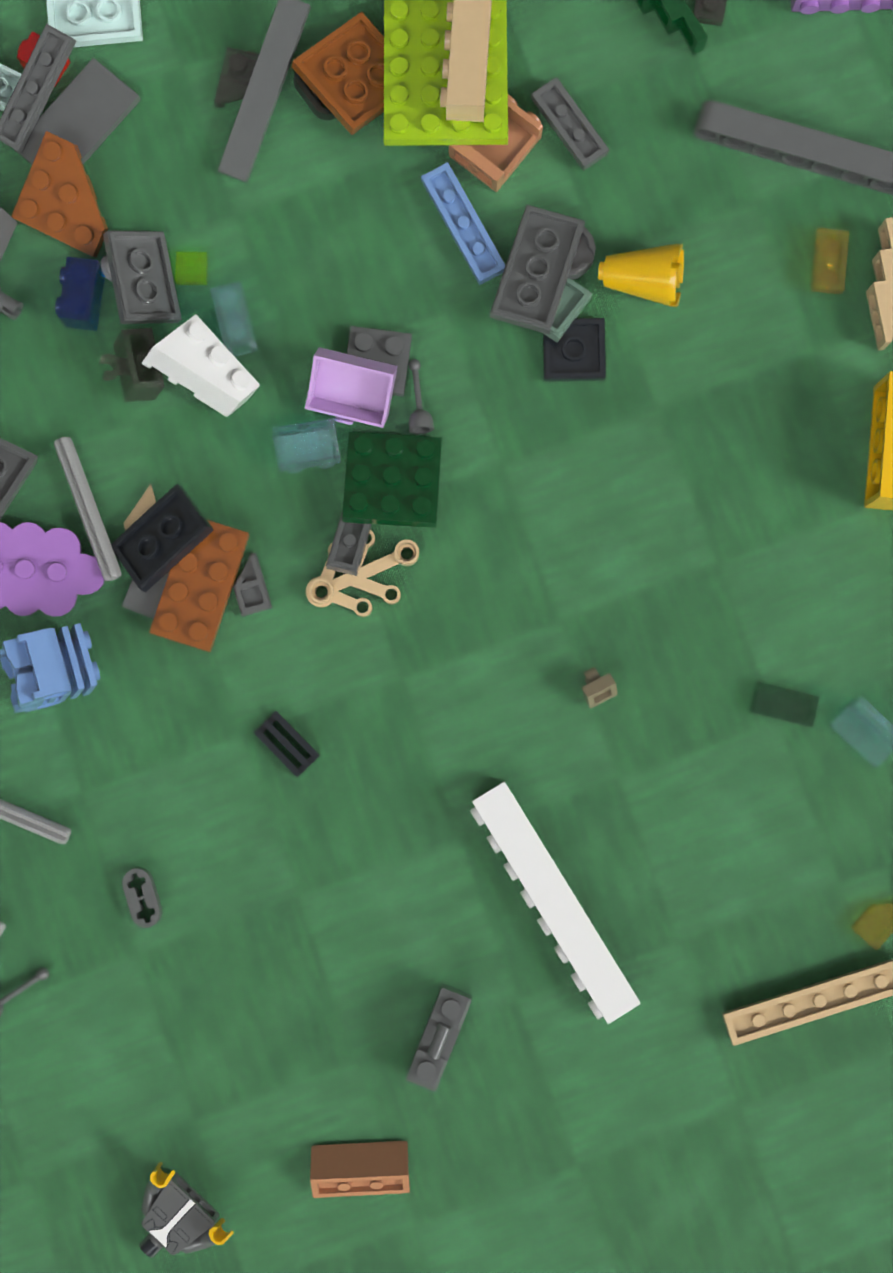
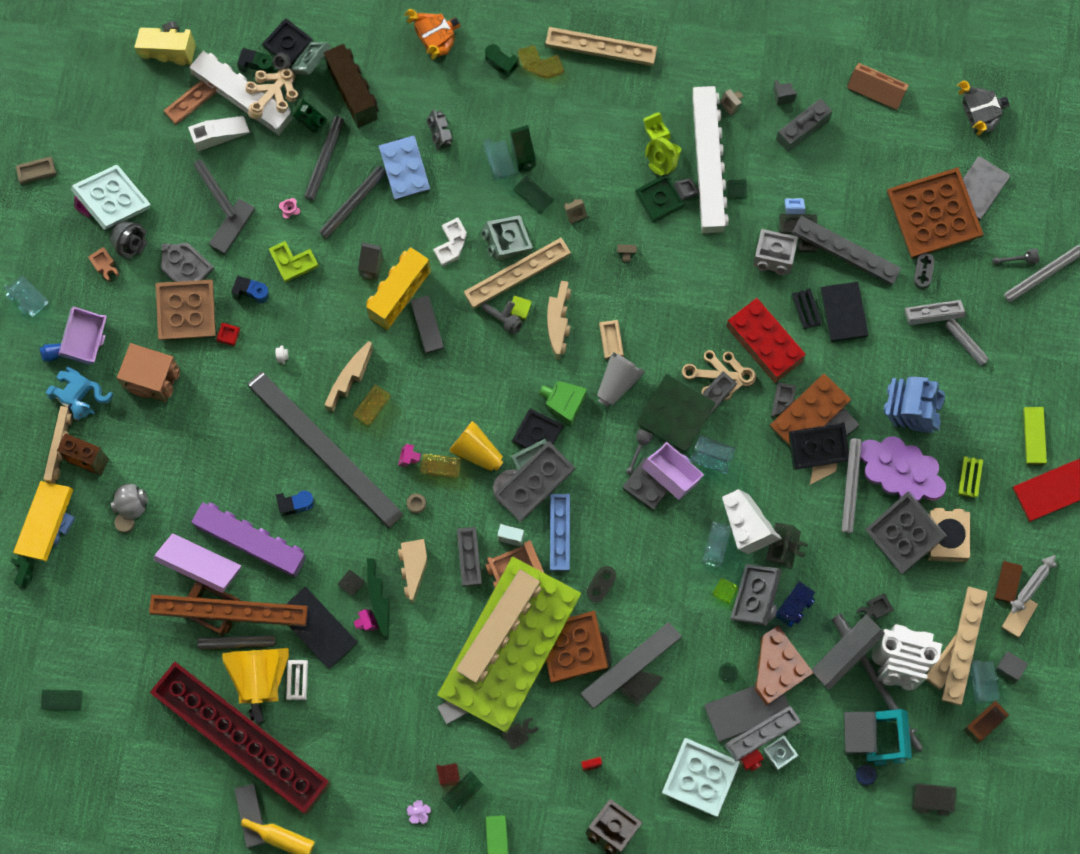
camera: 150 degrees left, 10 degrees down
none -> leg [276,491,314,517]
none -> dark pink tile [398,444,421,467]
none -> tan slope [398,539,428,603]
none -> dark tan tile [407,494,426,514]
none -> dark grey tile [411,295,444,354]
none -> clear yellow plate [420,453,461,478]
none -> white tile [433,218,467,267]
none -> tan plate [464,238,571,309]
none -> sand green plate [481,215,533,261]
none -> dark grey piece [482,300,523,335]
none -> light aqua piece [497,524,524,547]
none -> dark green slope [510,125,536,171]
none -> lime tile [510,296,532,320]
none -> bright green torso [539,381,587,426]
none -> tan slope [547,281,571,360]
none -> dark tan tile [564,199,587,224]
none -> clear smoke plate [587,566,616,603]
none -> light grey cone [597,352,645,407]
none -> tan tile [599,320,624,360]
none -> dark green tile [635,174,686,223]
none -> lime bracket [643,112,671,141]
none -> lime tile [645,138,681,175]
none -> dark grey tile [674,177,699,200]
none -> clear green plate [718,663,738,683]
none -> dark tan tile [720,89,744,116]
none -> red brick [726,298,806,383]
none -> clear green tile [727,179,748,200]
none -> light grey plate [753,229,798,275]
none -> dark grey panel [773,80,797,105]
none -> clear smoke plate [779,214,817,253]
none -> light blue tile [785,198,805,214]
none -> dark grey plate [791,216,901,286]
none -> black tile [821,281,869,342]
none -> dark orange plate [887,167,984,259]
none -> light grey tile [905,300,965,325]
none -> flat silver tile [963,156,1010,221]

